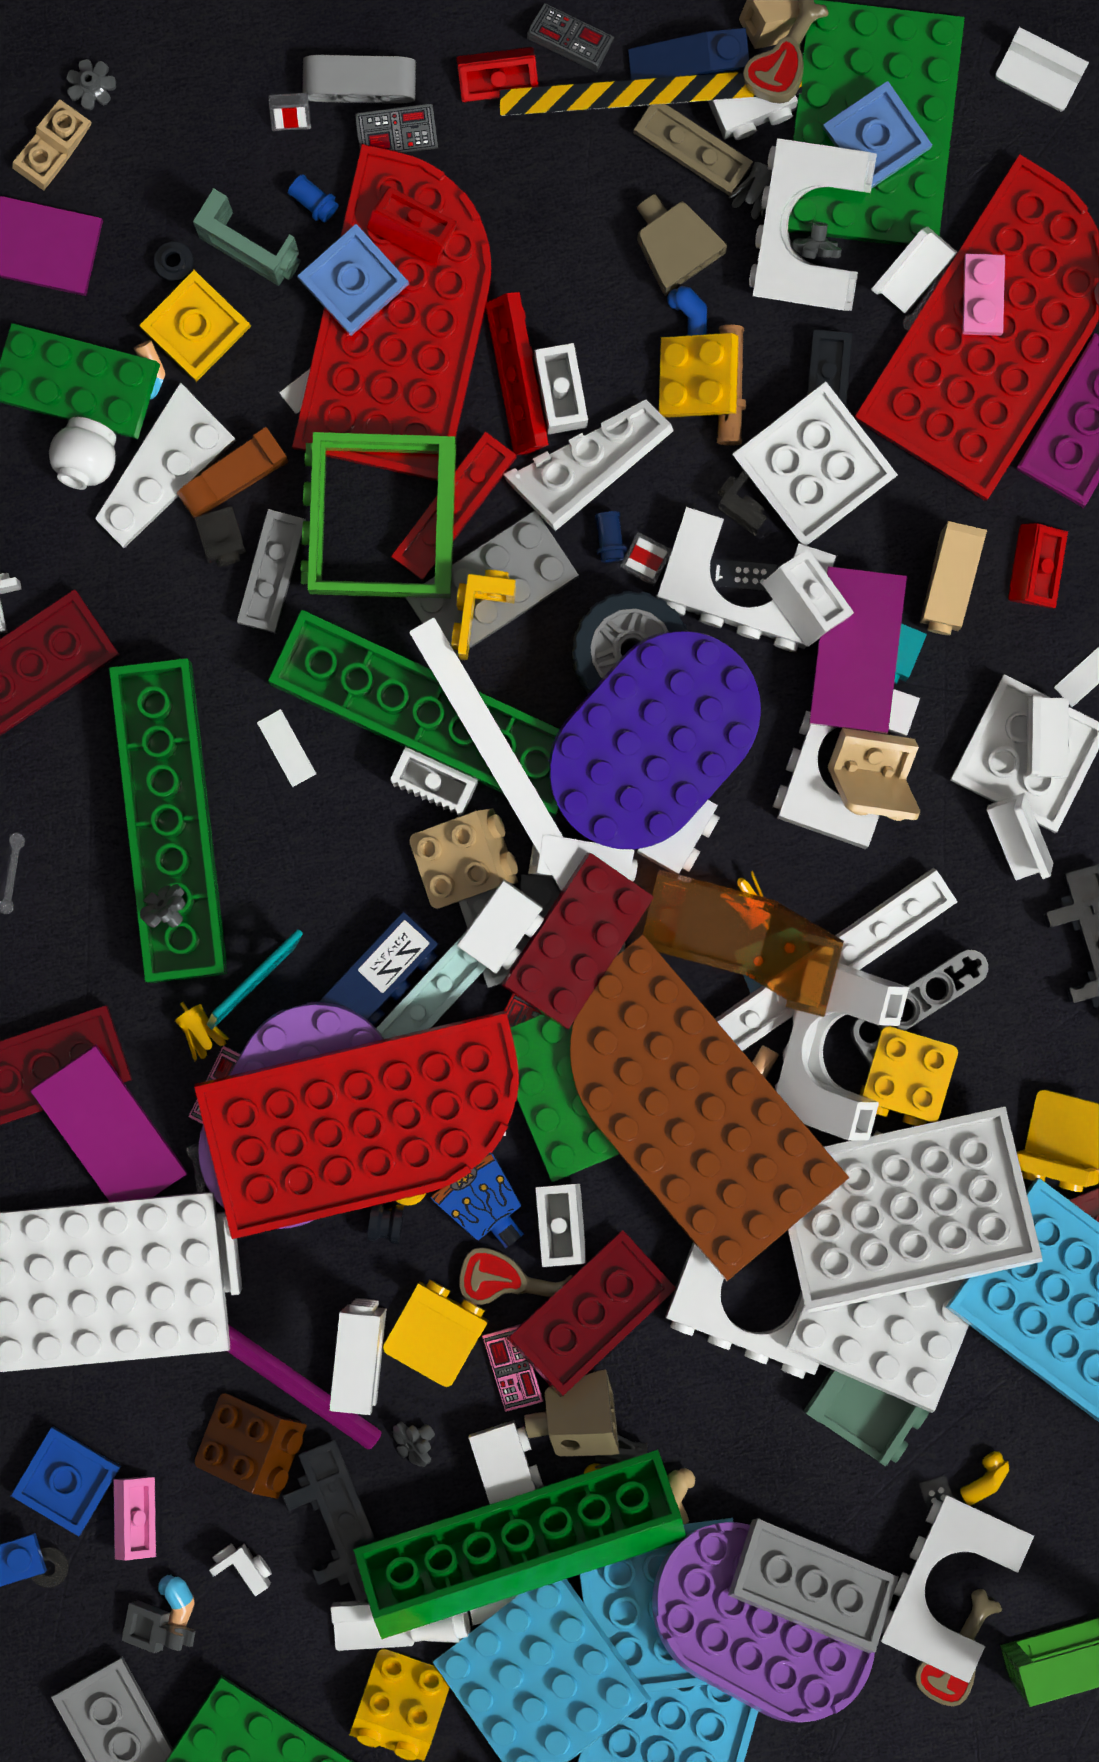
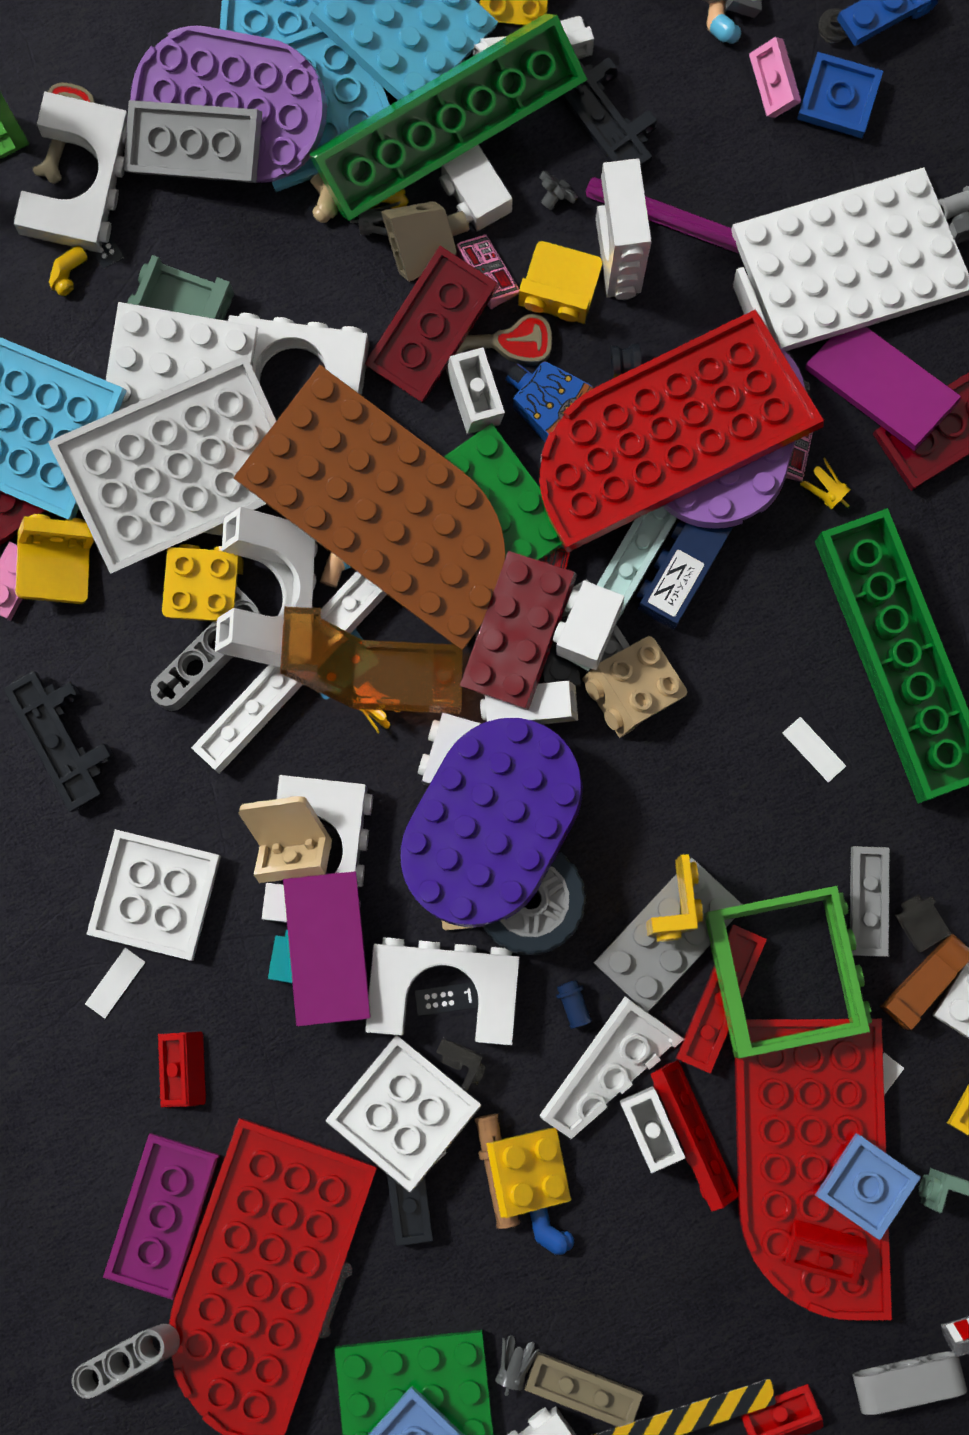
camera: 170 degrees right, 5 degrees down
dark grey plant [140,884,186,928] -> none
reddish brown bracket [195,1393,307,1499] -> none
teal window [206,929,303,1030] -> none
white bracket [209,1544,272,1596] -> none
green brick [268,610,560,817] -> none
blue pin [287,174,339,223] -> none
slope [355,104,438,153] -> none
white brick [391,747,478,817] -> none
white sticker [410,618,579,891] -> none
tile [620,532,672,586] -> none
dark tan torso [637,194,727,296] -> none
white arch [749,138,877,311] -> none
white panel [763,548,854,646] -> none
dark grey plant [792,221,842,259] -> none
white panel [871,227,957,313] -> none
tan slope [920,521,987,635] -> none
bright pink plate [962,254,1005,336] -> none
white panel [987,792,1053,880] -> none
white panel [1027,695,1069,778] -> none

